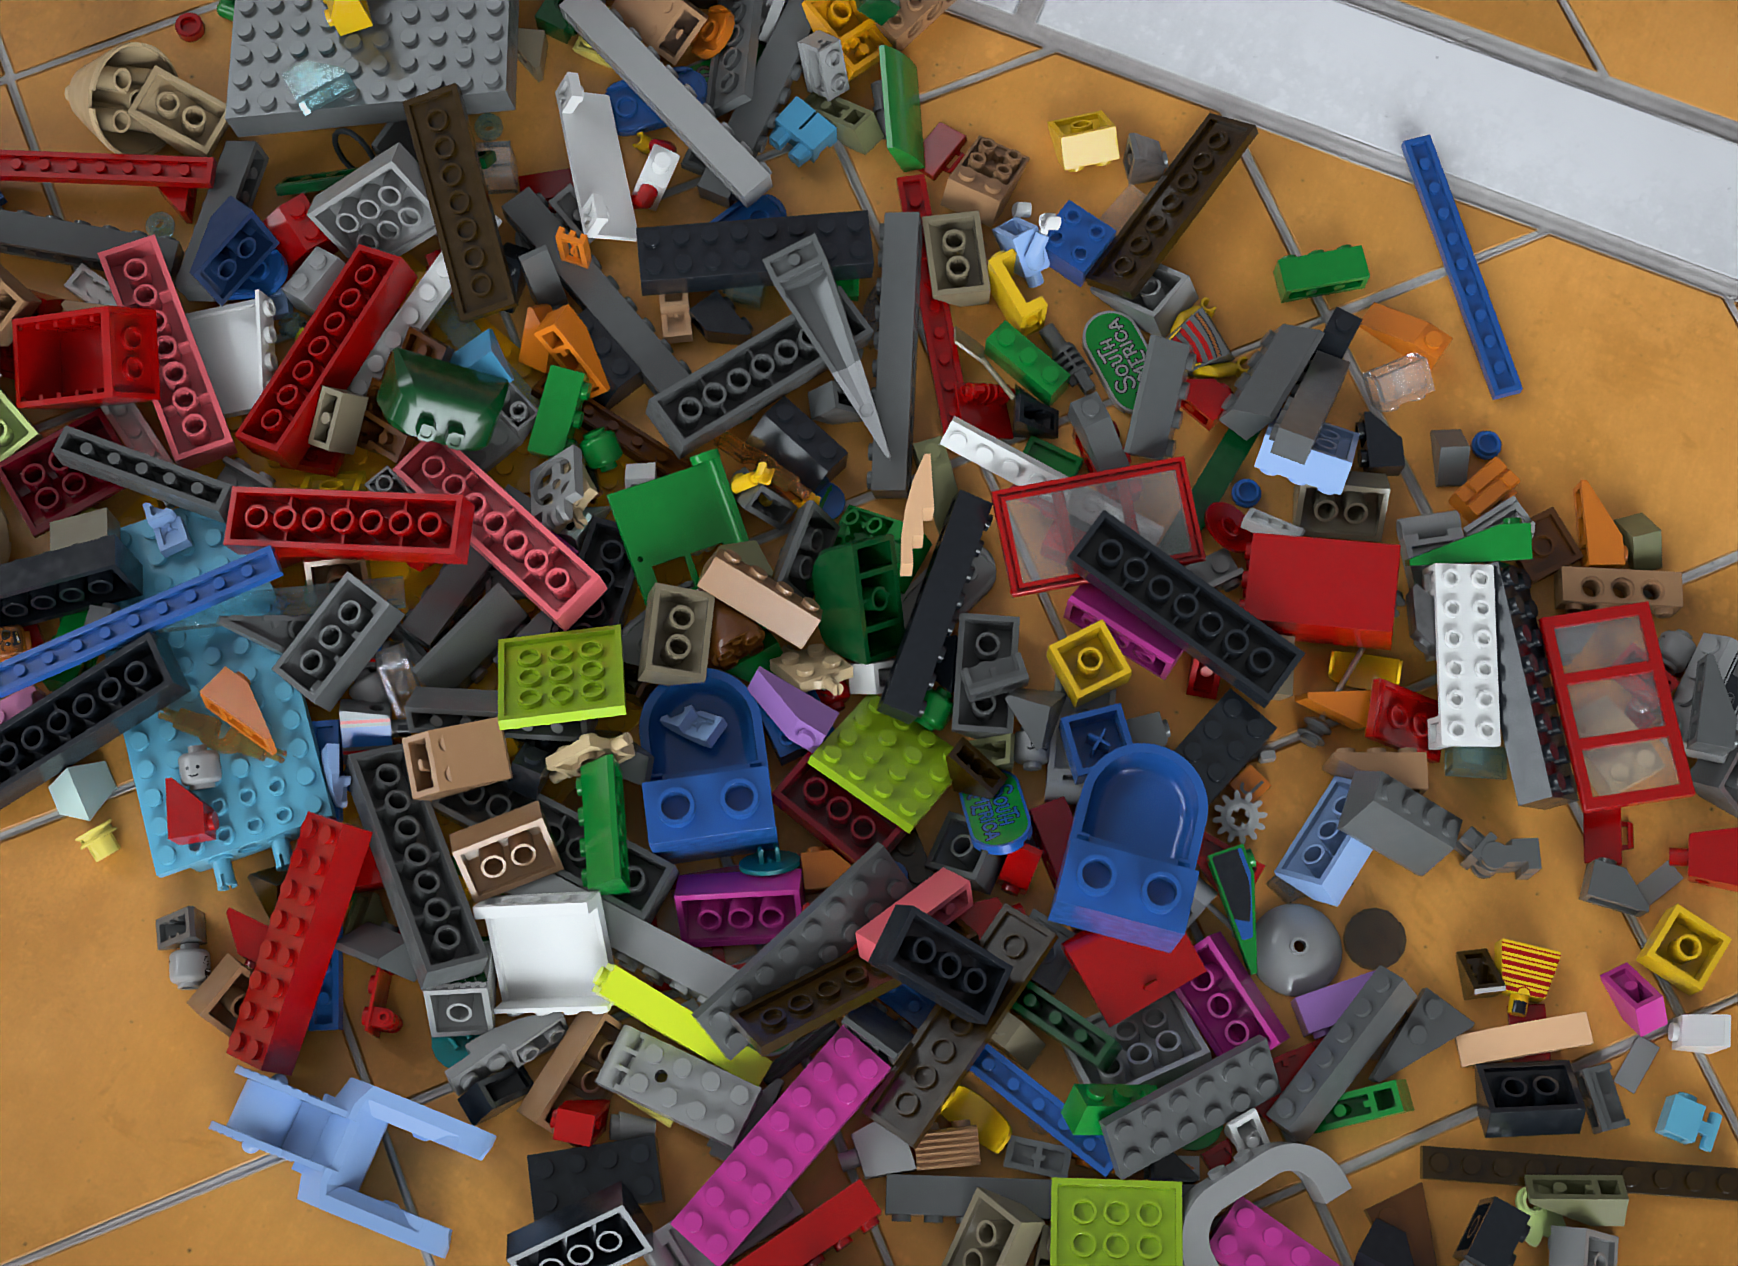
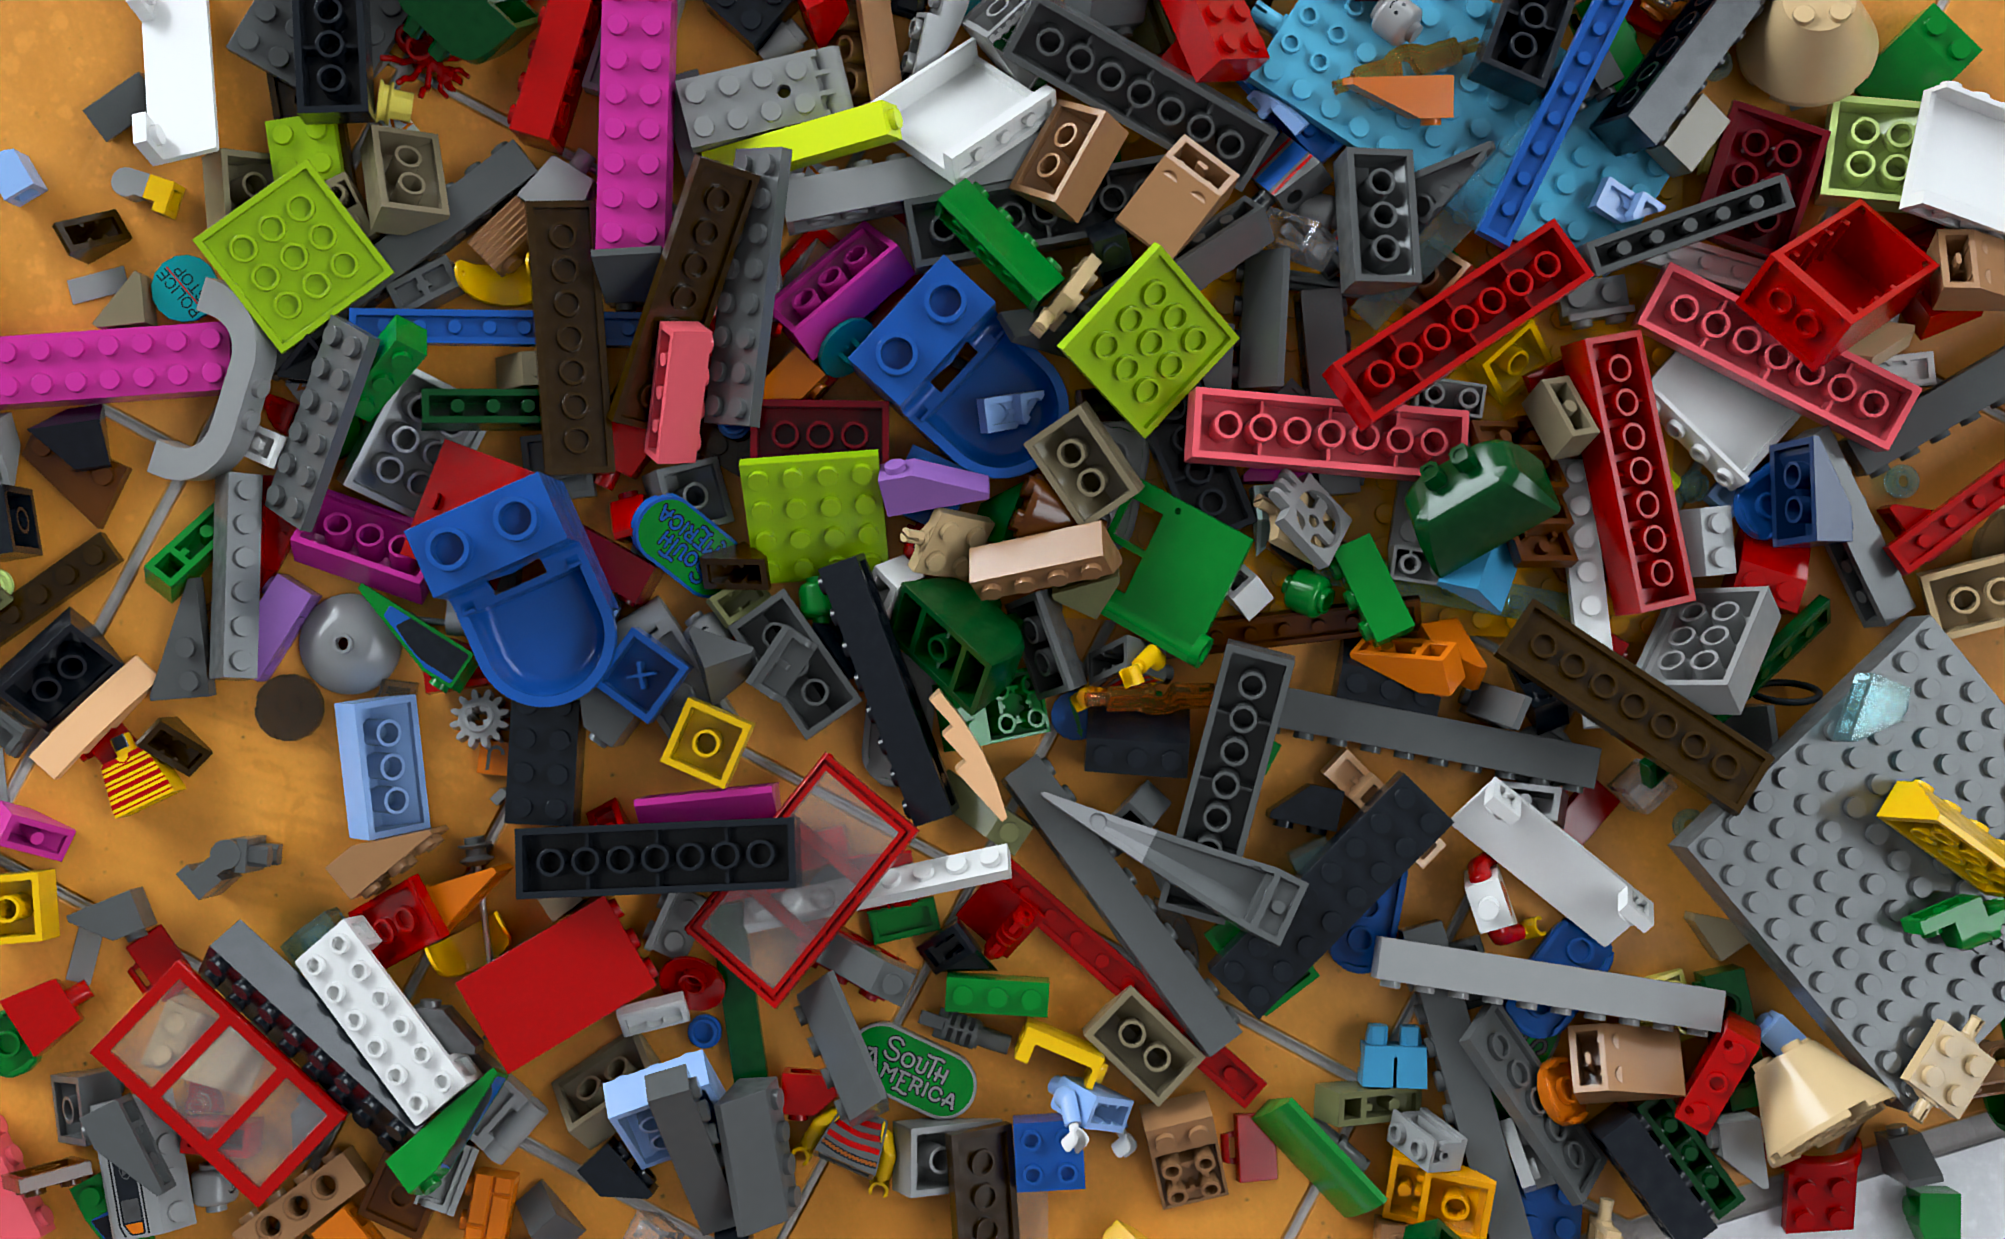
camera: 145 degrees right, 15 degrees up
orange tile [555,226,592,269] -> none
black brick [868,905,1013,1025] -> none
dark tan piece [954,326,1016,400] -> none
dark grey slope [1337,771,1463,876] -> none

